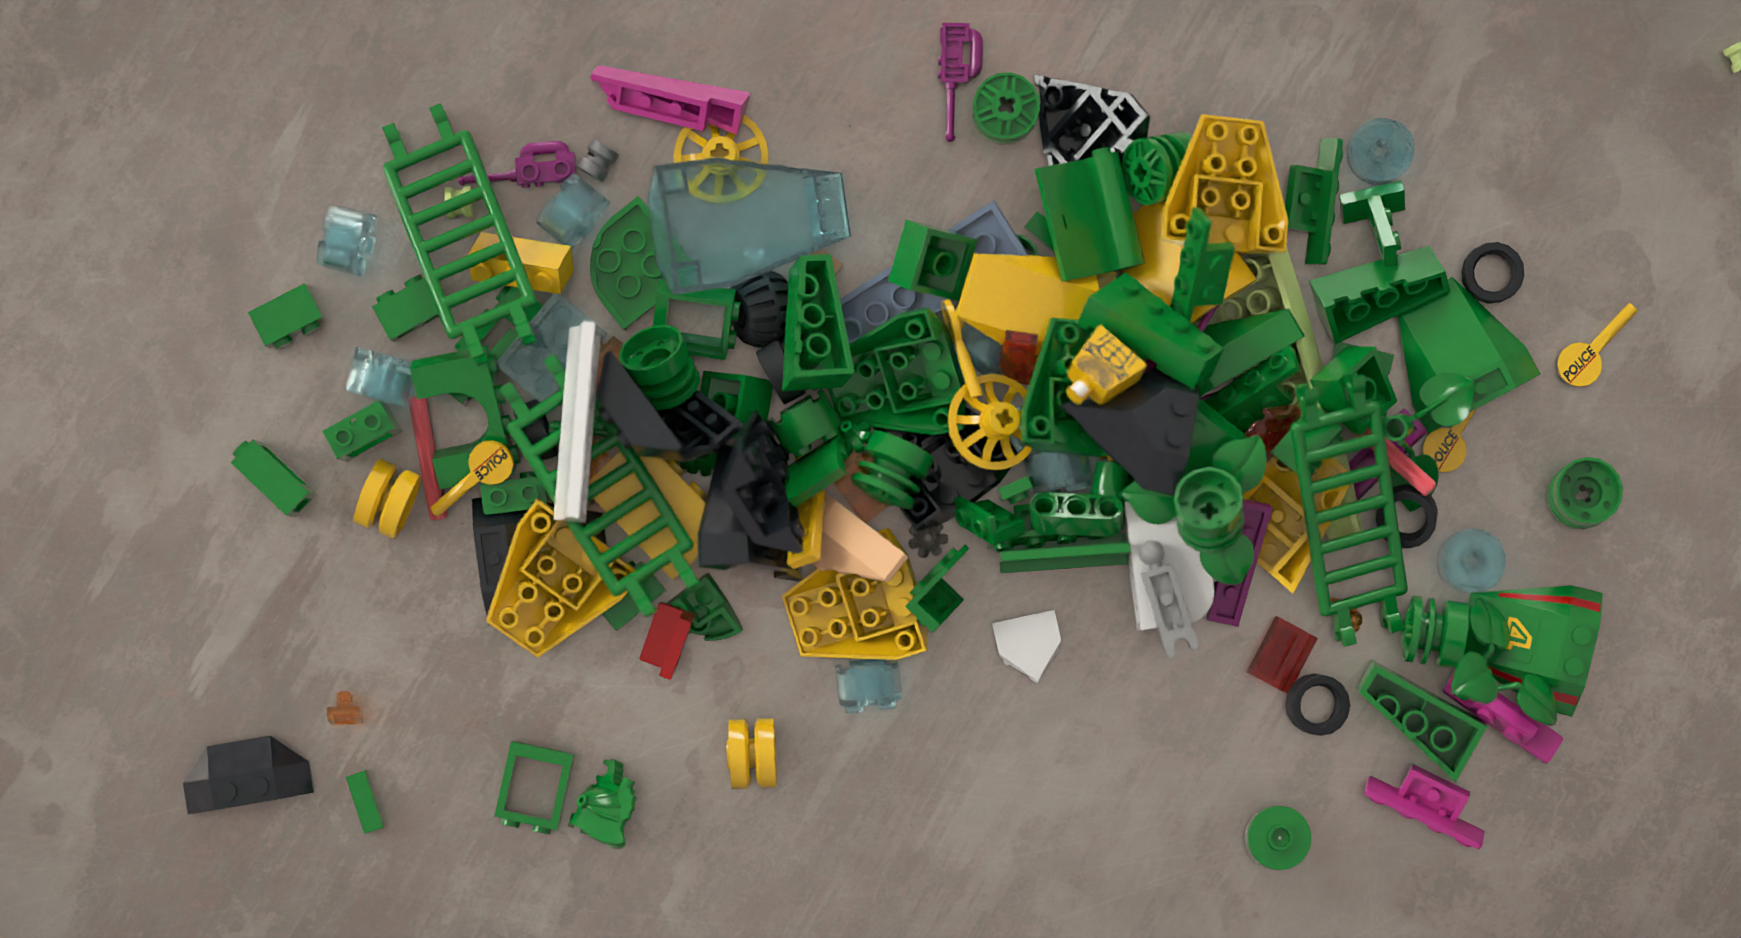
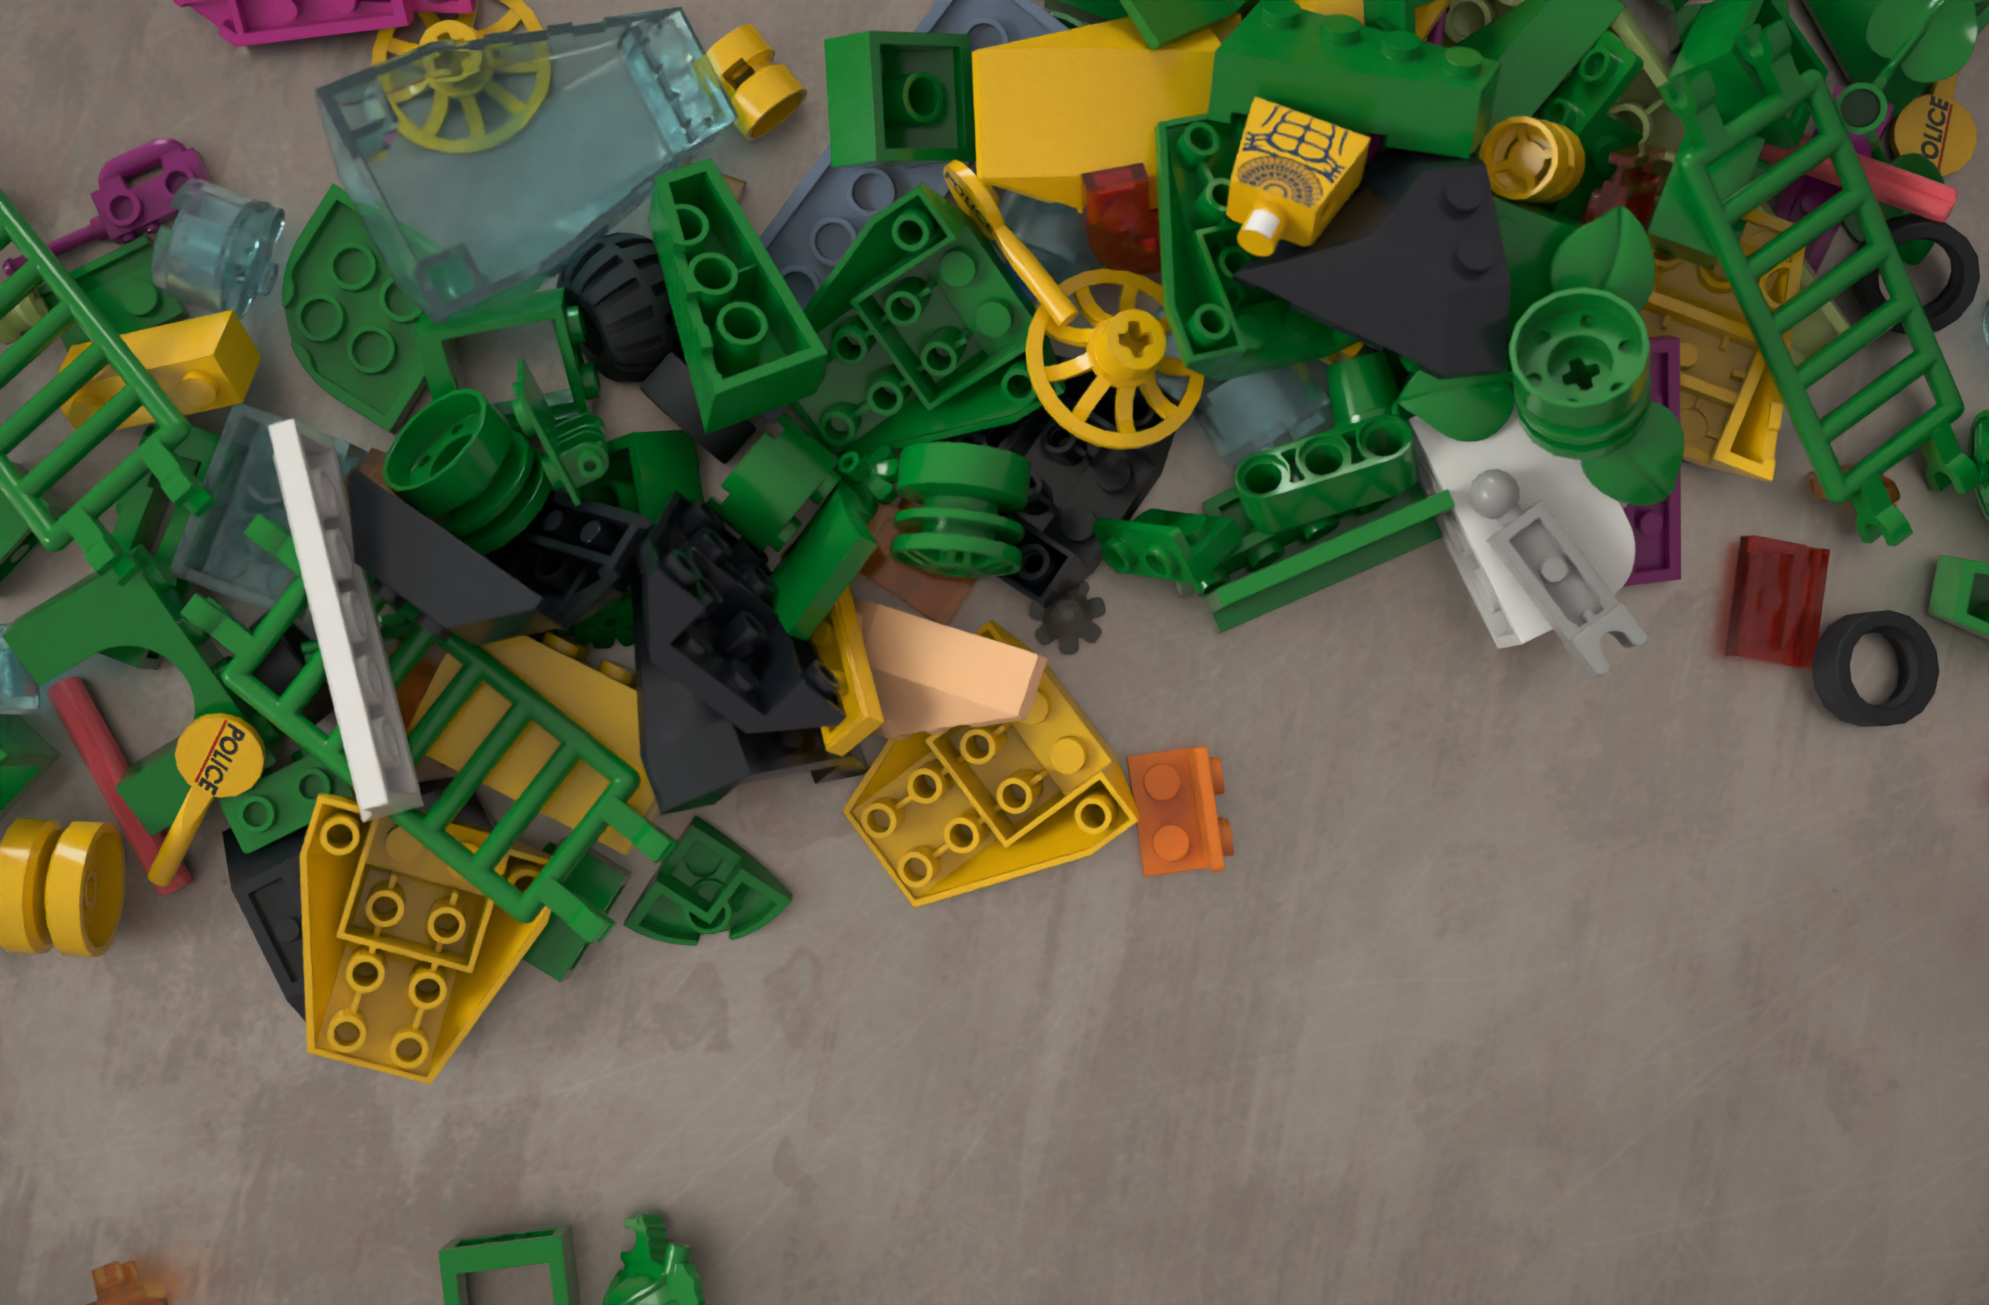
camera: 20 degrees left, 0 degrees up
flat silver wheel [576,139,619,182] -> none
red panel [639,602,695,680] -> none
yellow wheel [726,718,777,789] -> none
clear light blue brick [835,659,903,713] -> none
green bracket [905,544,970,633] -> none
white slope [992,610,1062,683] -> none
green plate [996,476,1033,505] -> none
green piece [1244,806,1311,870] -> none
none -> green plate [37,235,190,352]
none -> green hinge [512,357,609,507]
none -> yellow wheel [693,24,807,141]
none -> orange bracket [1126,746,1234,877]
none -> yellow wheel [1479,116,1585,203]

